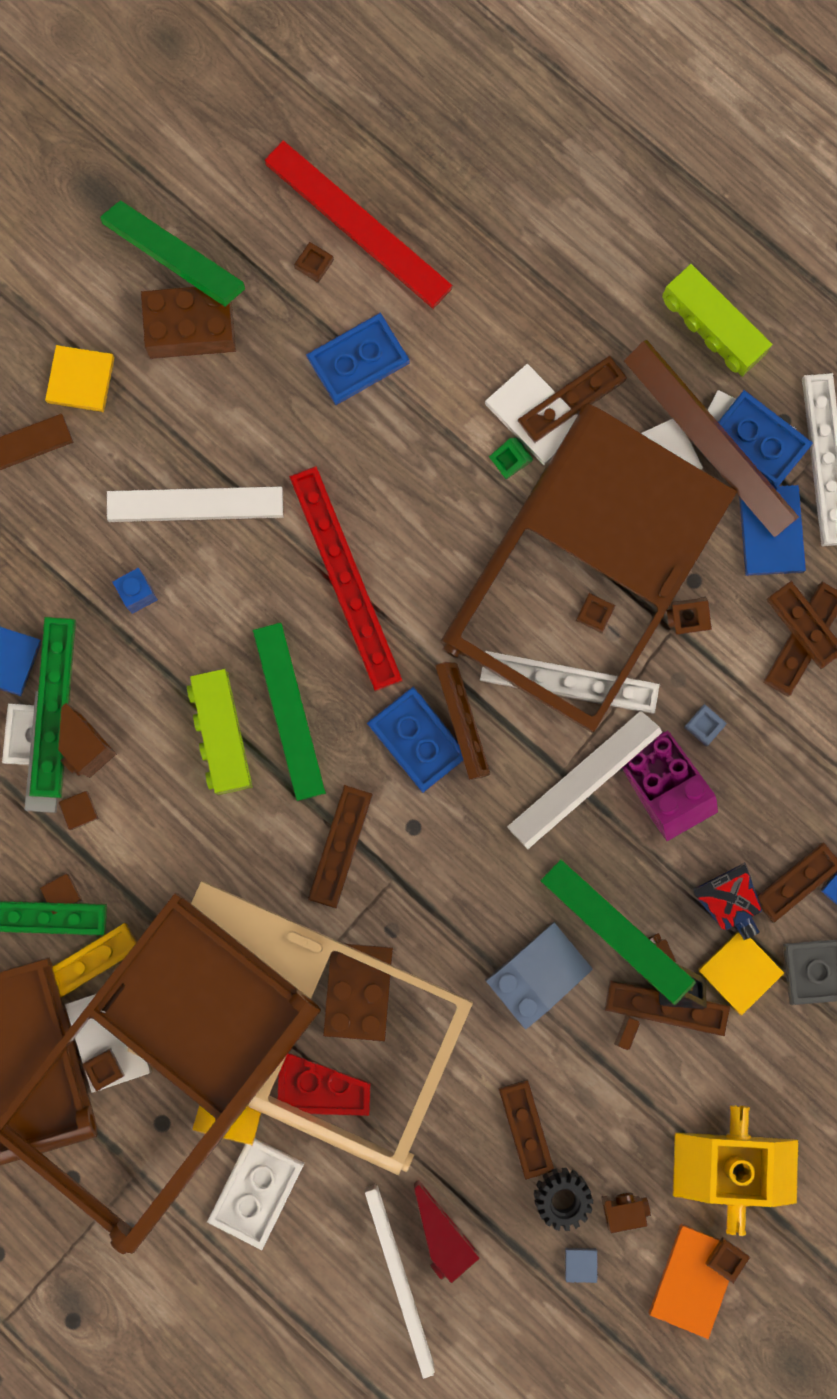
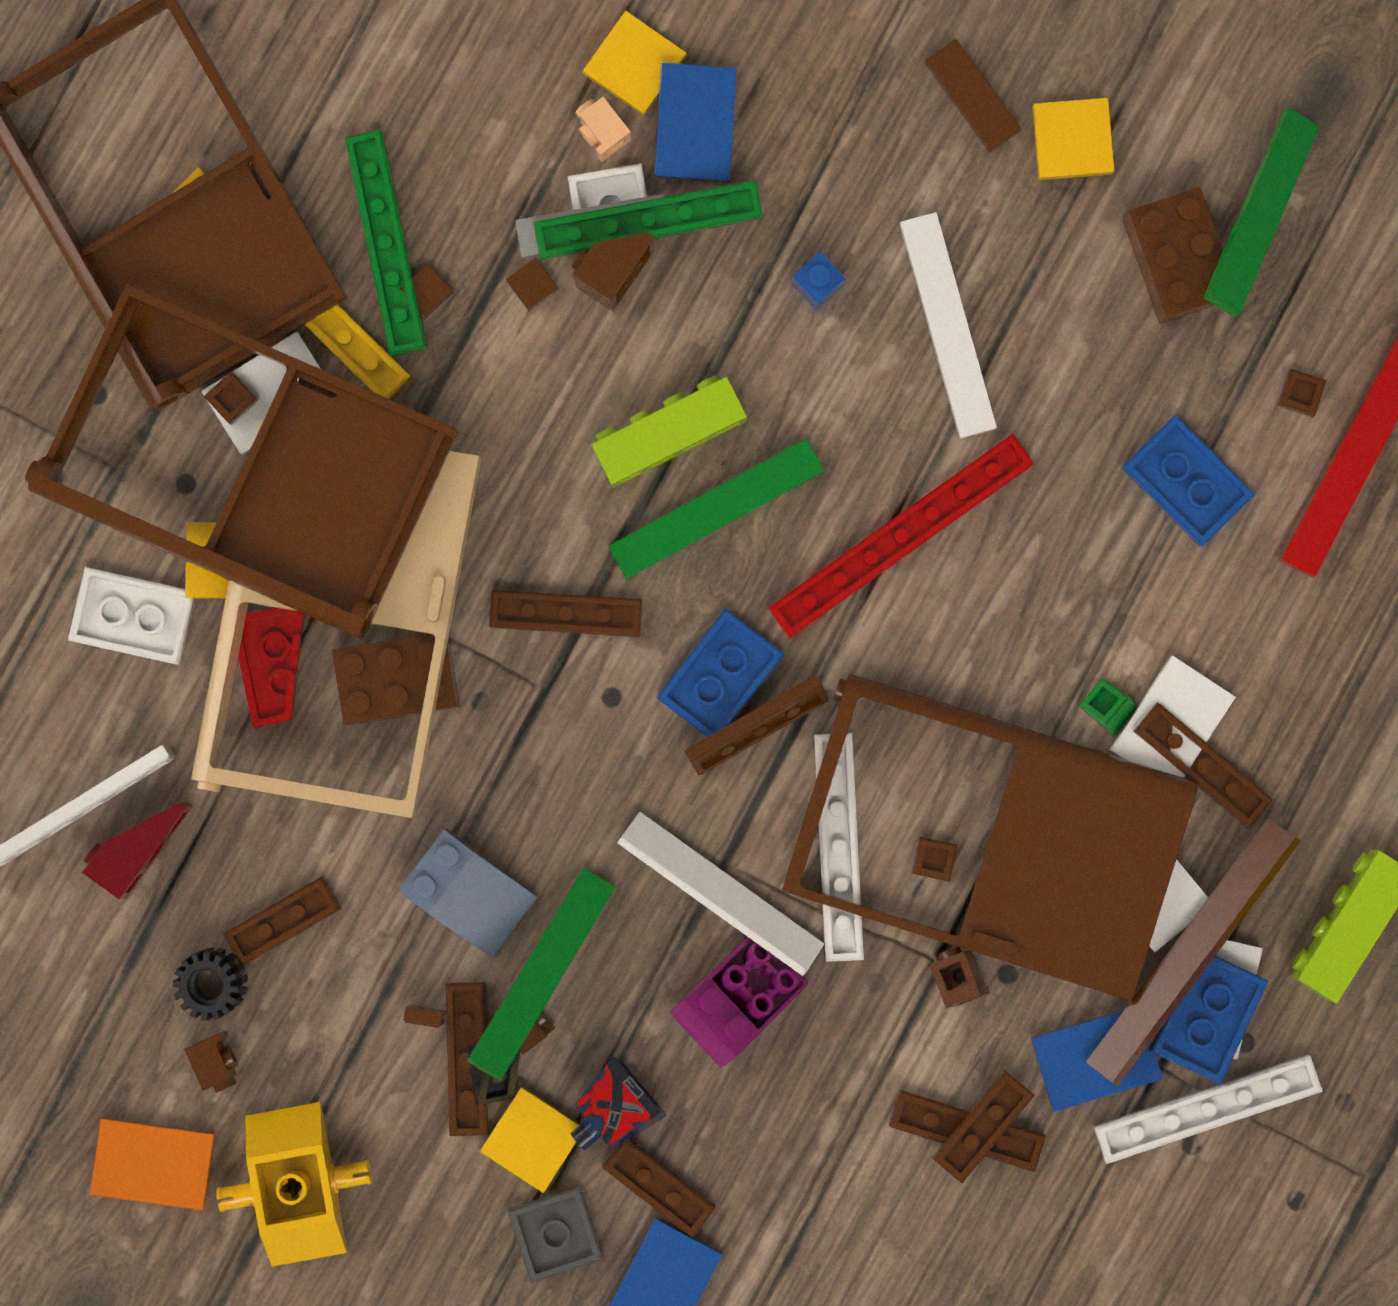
camera: 80 degrees right, 5 degrees up
sand blue tile [565,1248,597,1283] -> none
sand blue tile [684,704,727,746] -> none
reddish brown tile [706,1237,750,1284] -> none

